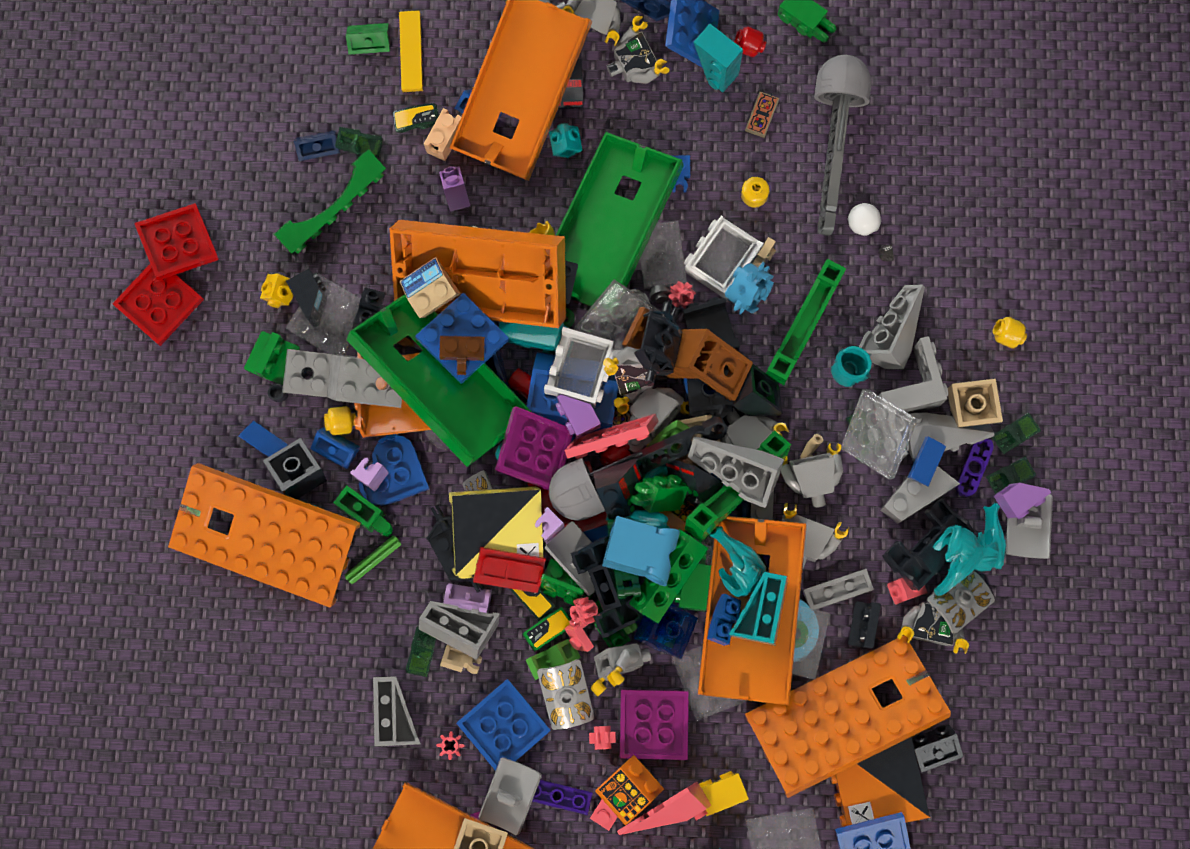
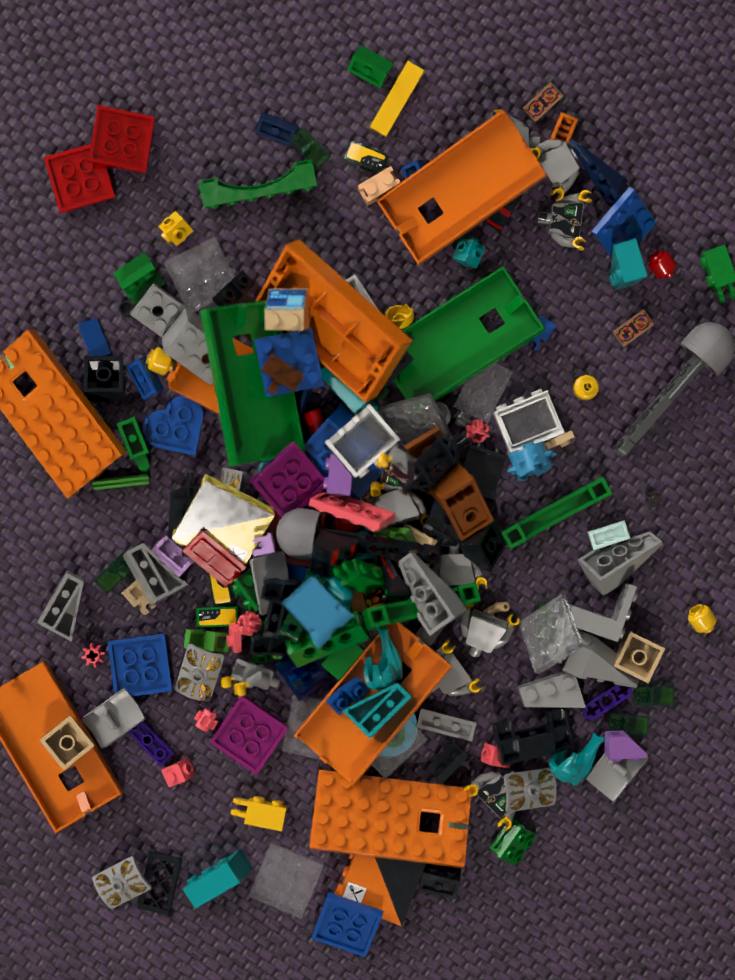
camera: 25 degrees right, 10 degrees up
black slope [286,269,327,328] -> none
lavender hinge [350,458,389,491] -> none
medium lavender slope [439,166,470,212] -> none
slope [595,755,664,826] -> none
coral wedge [617,782,711,835] -> none
teal helmet [831,346,872,387] -> none
white hair [848,203,881,236] -> none
blue slope [908,436,946,487] -> none
teal hair [933,525,985,596] -> none
none -> green bracket [490,818,537,866]
none -> light aqua plate [587,520,630,550]

